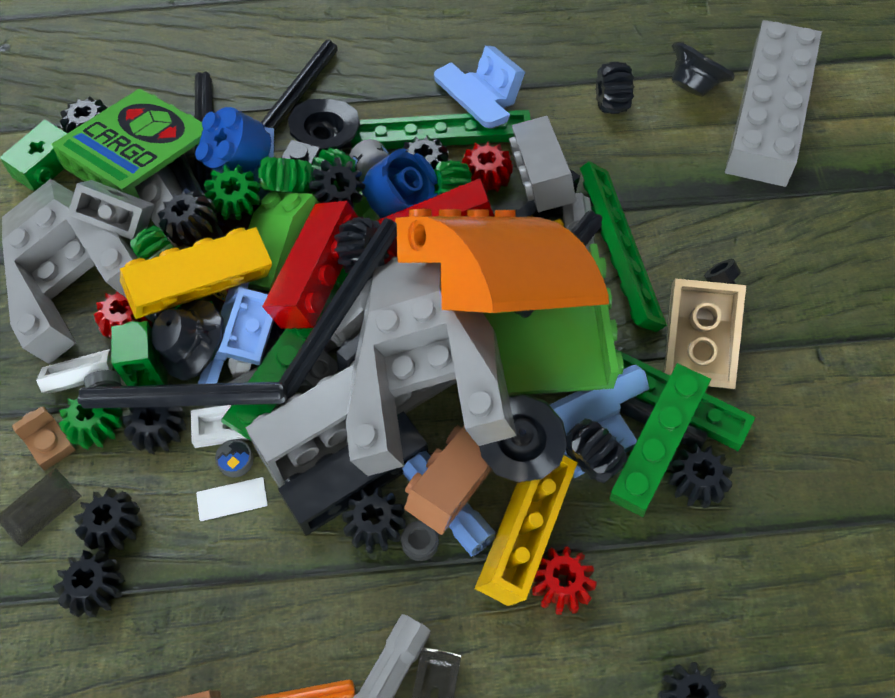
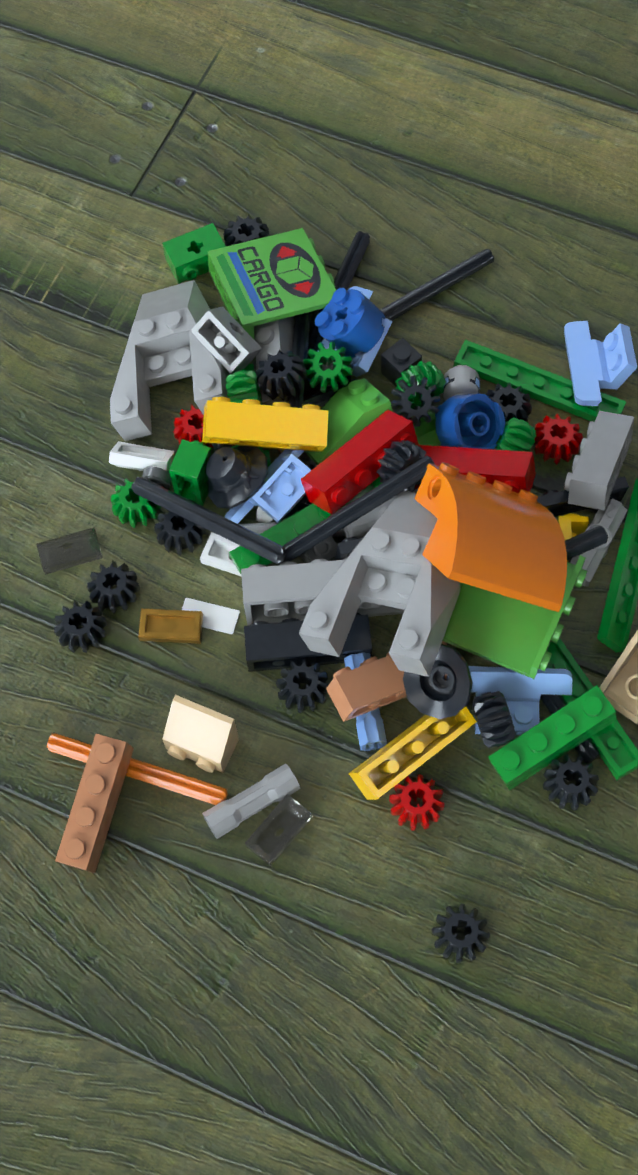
camera: 30 degrees right, 5 degrees up
medium nougat bracket [12,407,76,471] -> none
tile [215,440,254,478] -> none
green gear [258,157,313,193] -> none
black hat [288,99,360,151] -> none
dark grey tile [401,521,439,561] -> none
none -> pearl gold tile [138,608,203,644]
none -> slope [162,695,239,773]

